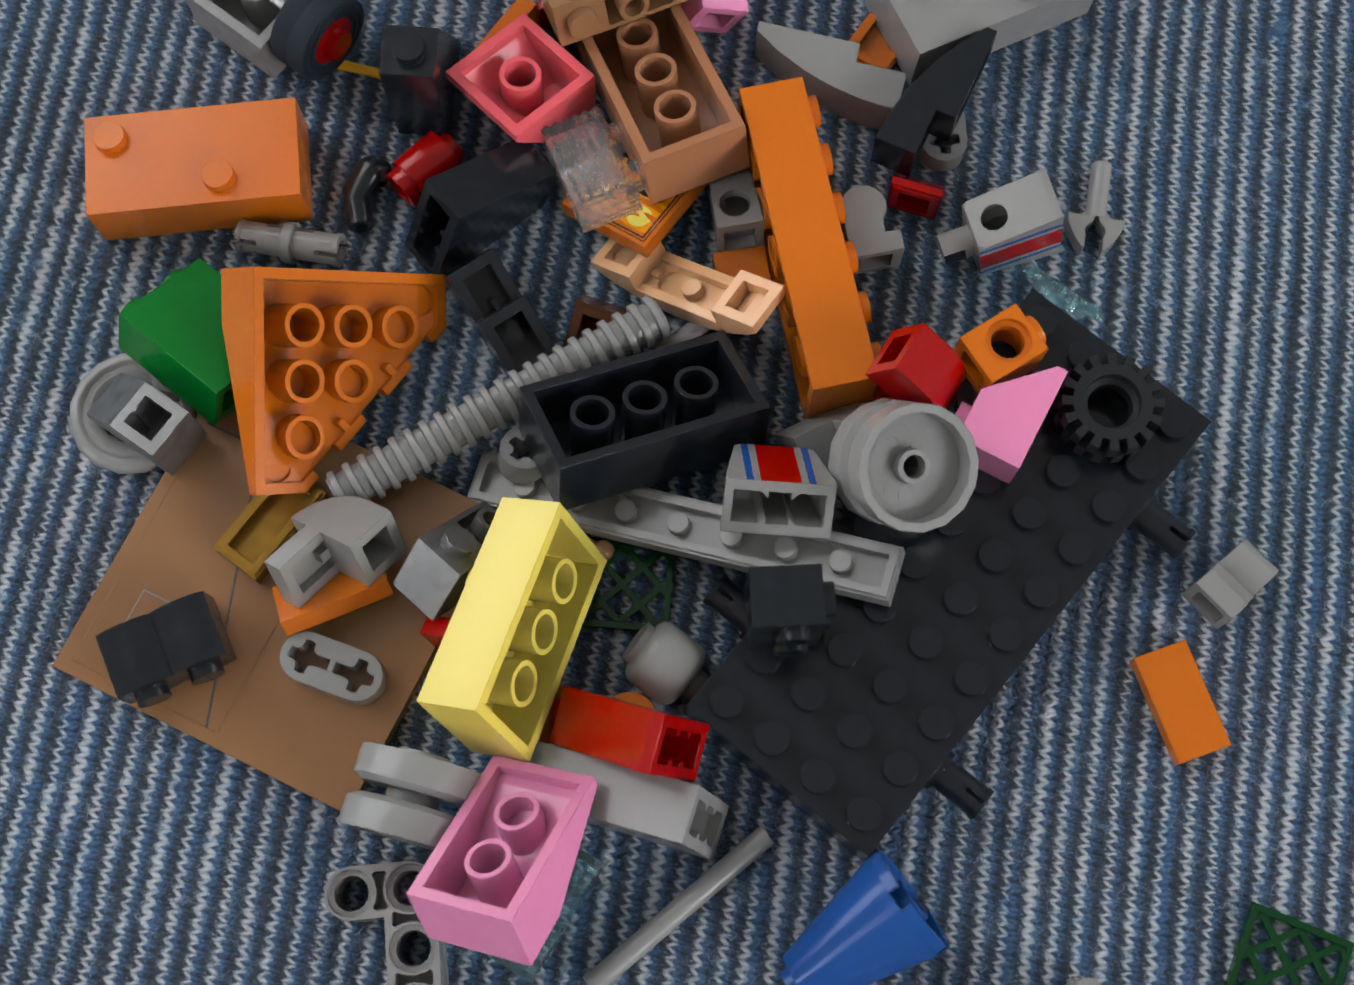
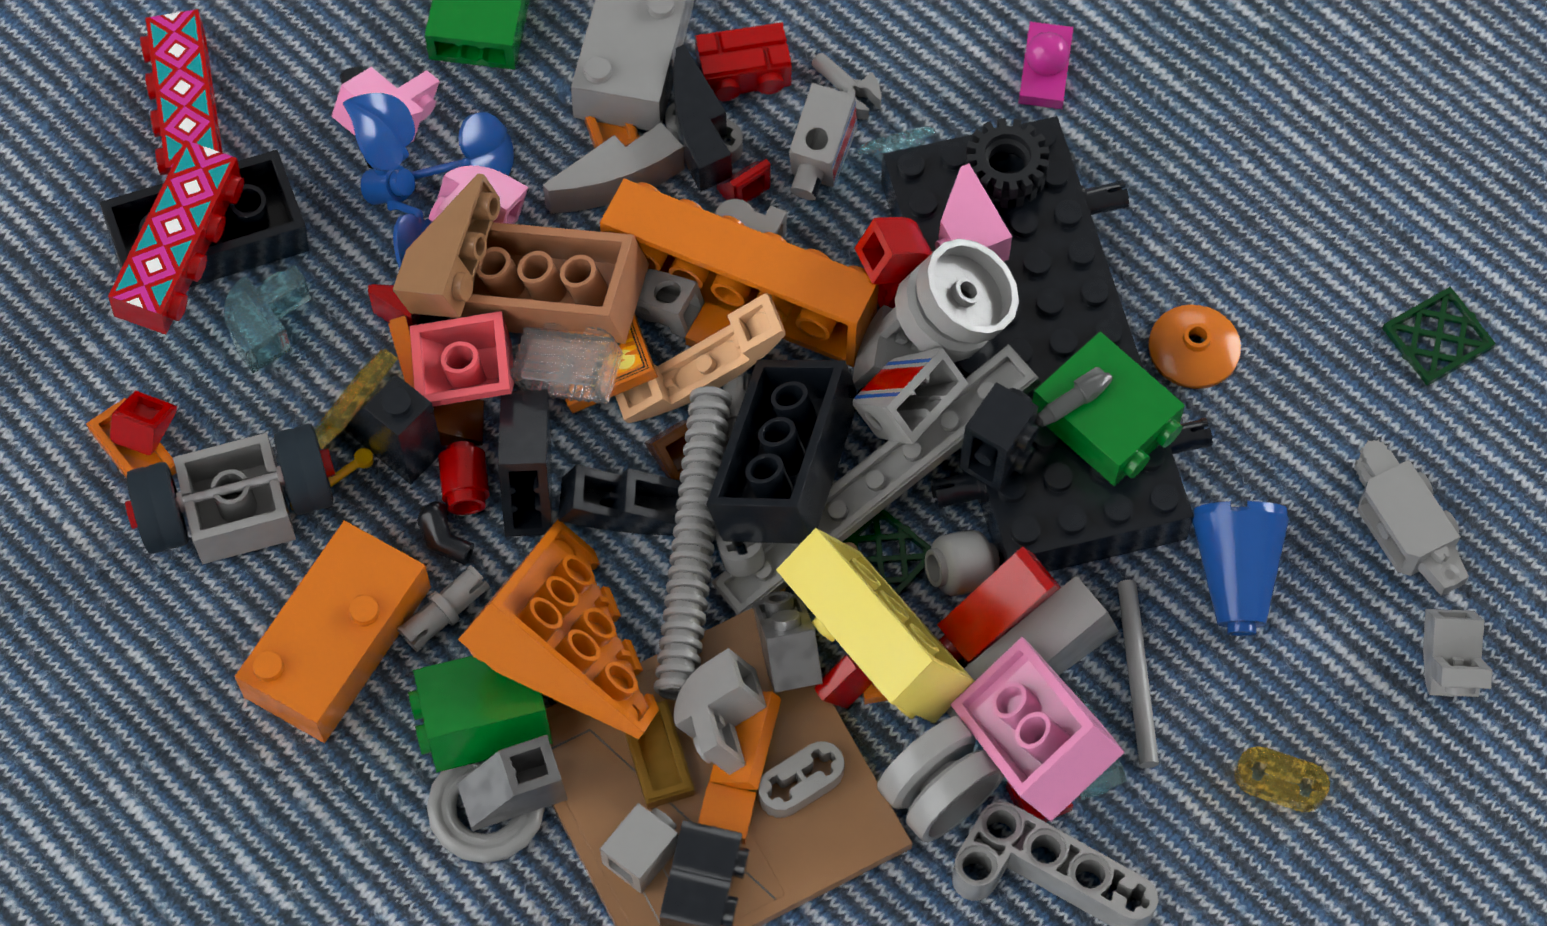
camera: 55 degrees left, 10 degrees down
orange brick [954,303,1049,394] -> none
orange tile [1129,640,1232,766] -> none
light grey leg [1181,539,1279,629] -> none
none -> clear yellow tile [315,348,398,449]
none -> reddish brown slope [434,399,485,446]
none -> light grey brick [600,803,678,894]
none -> red brick [695,22,792,101]
none -> orange tile [698,782,757,845]
none -> dark pink tile [1018,21,1073,109]
none -> green brick [1032,331,1185,486]
none -> dark grey piece [1035,367,1112,427]
none -> orange dish [1148,305,1241,389]

